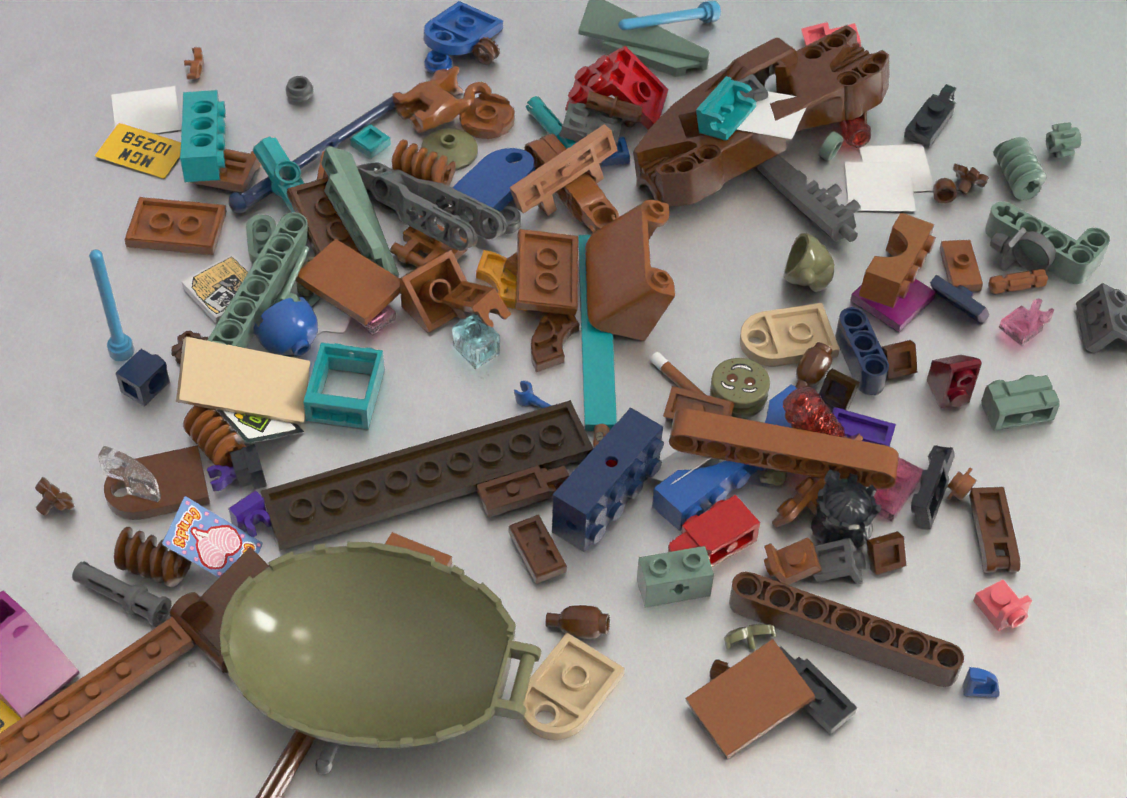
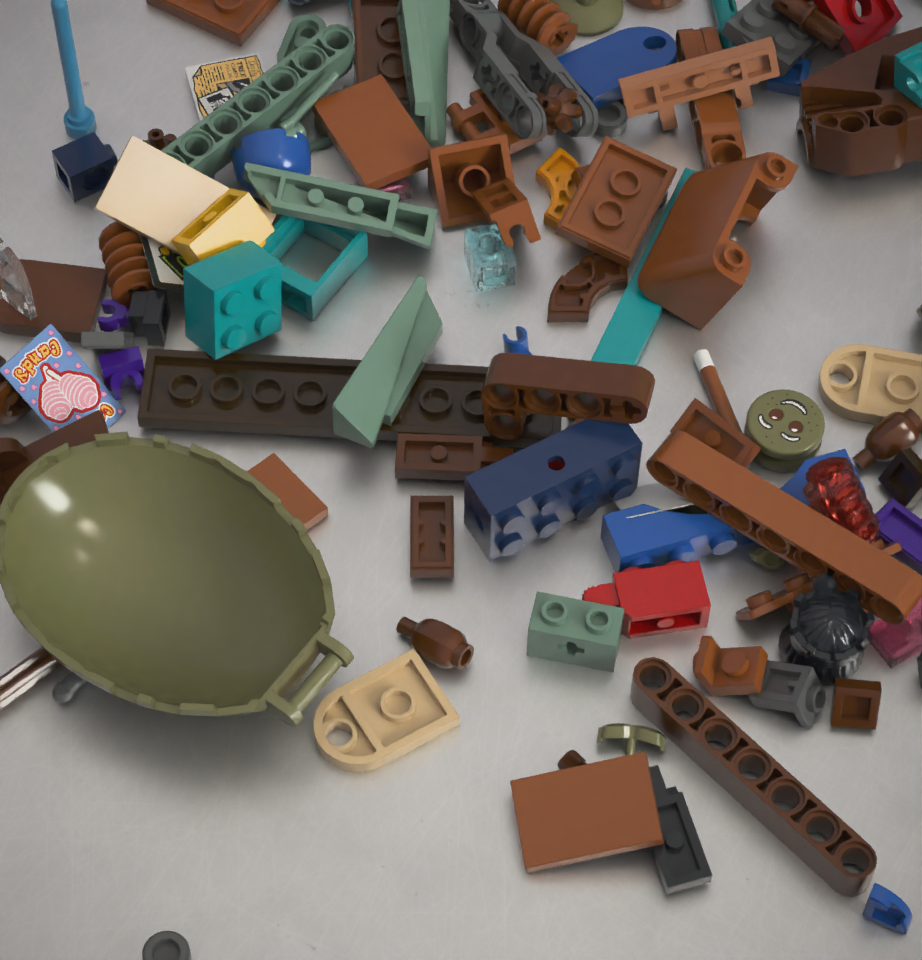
camera: 25 degrees right, 5 degrees up
none -> dark grey tile [81,332,134,349]
none -> yellow brick [171,188,275,266]
none -> teal brick [183,240,282,360]
none -> sand green wedge [244,162,438,249]
none -> sand green wedge [332,275,443,448]
none -> reddish brown beam [481,353,655,440]
none -> reddish brown plant [537,84,582,136]

